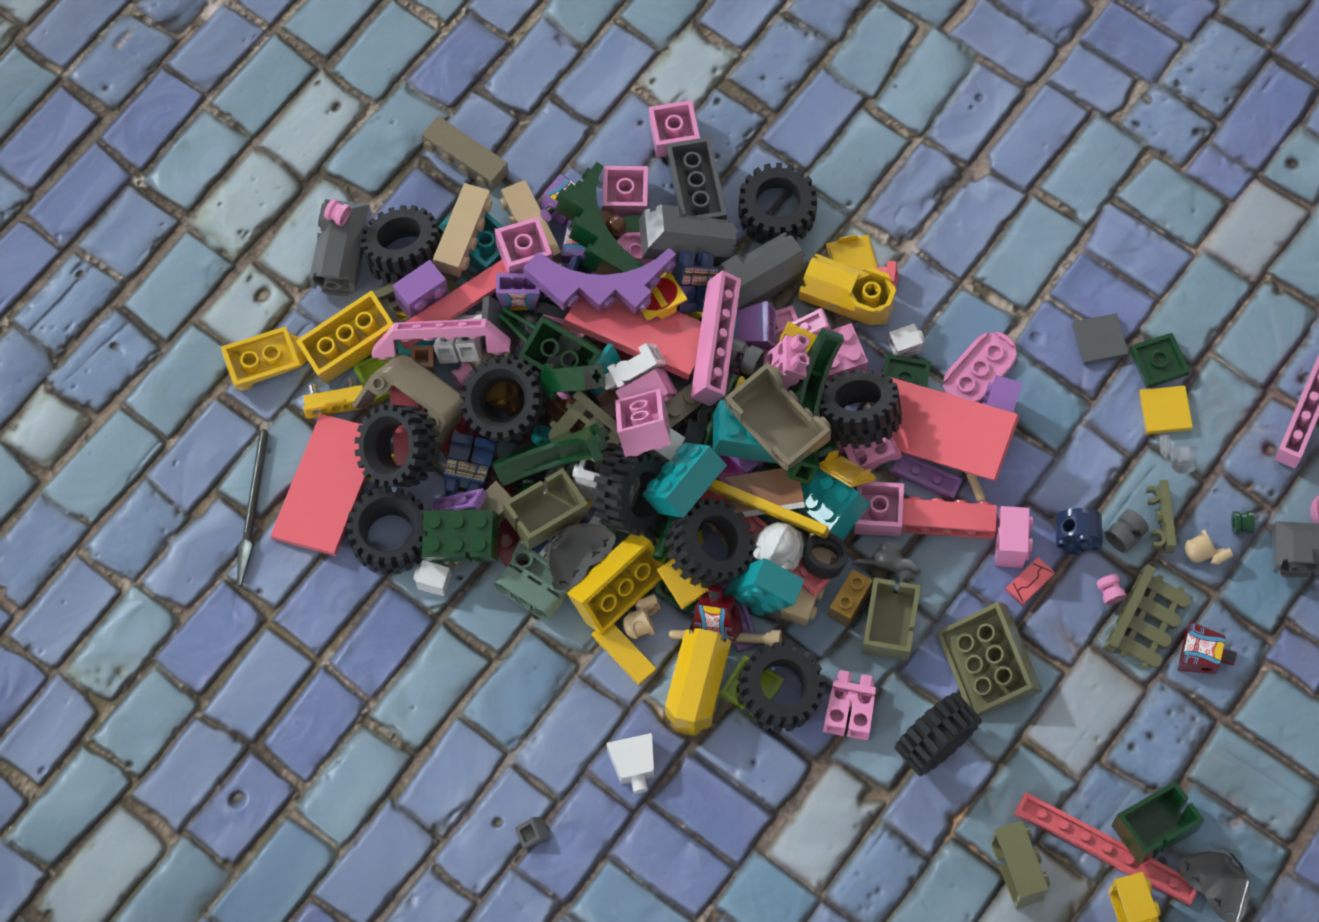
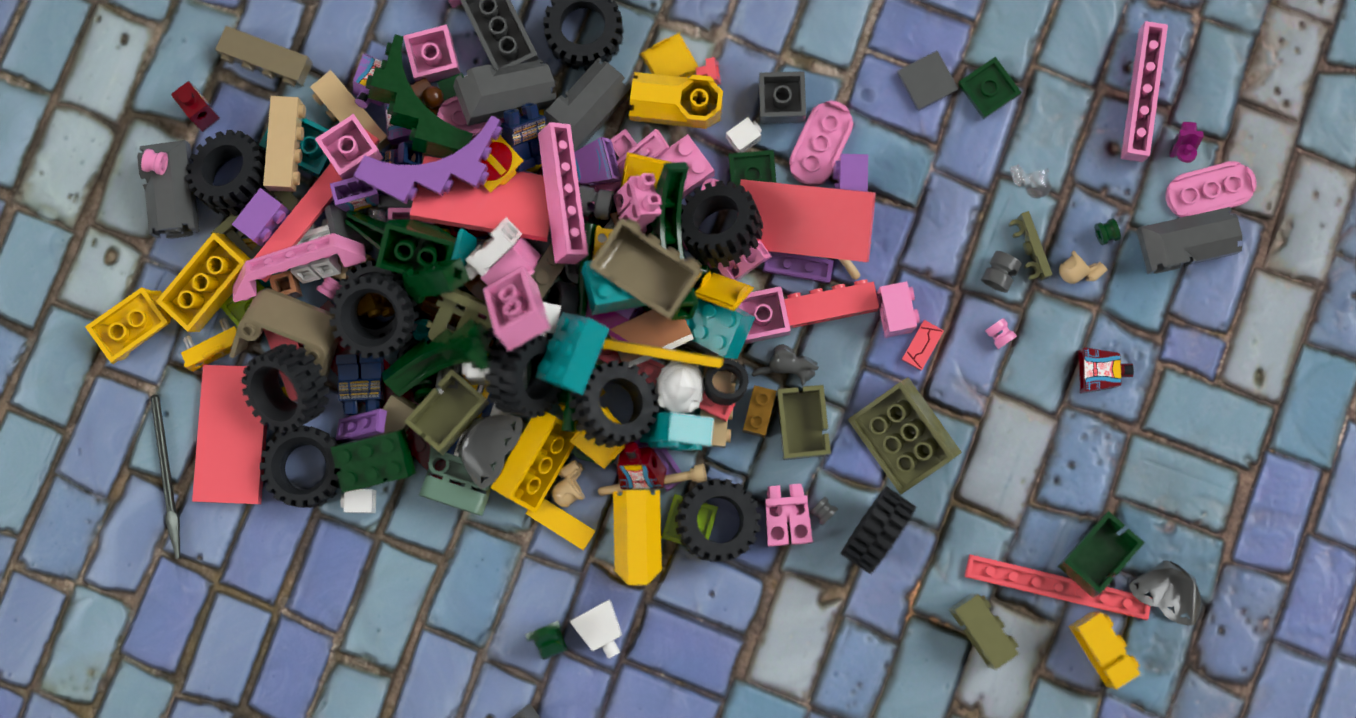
camera: 10 degrees left, 15 degrees up
dark blue brick [1055,508,1103,555] -> none
olive fence [1102,564,1191,669] -> none
yellow tile [1139,386,1193,435] -> none
none -> dark red torso [171,81,220,132]
none -> dark green piece [525,621,568,660]
none -> dark grey brick [758,71,806,124]
none -> dark grey wheel [809,497,838,526]

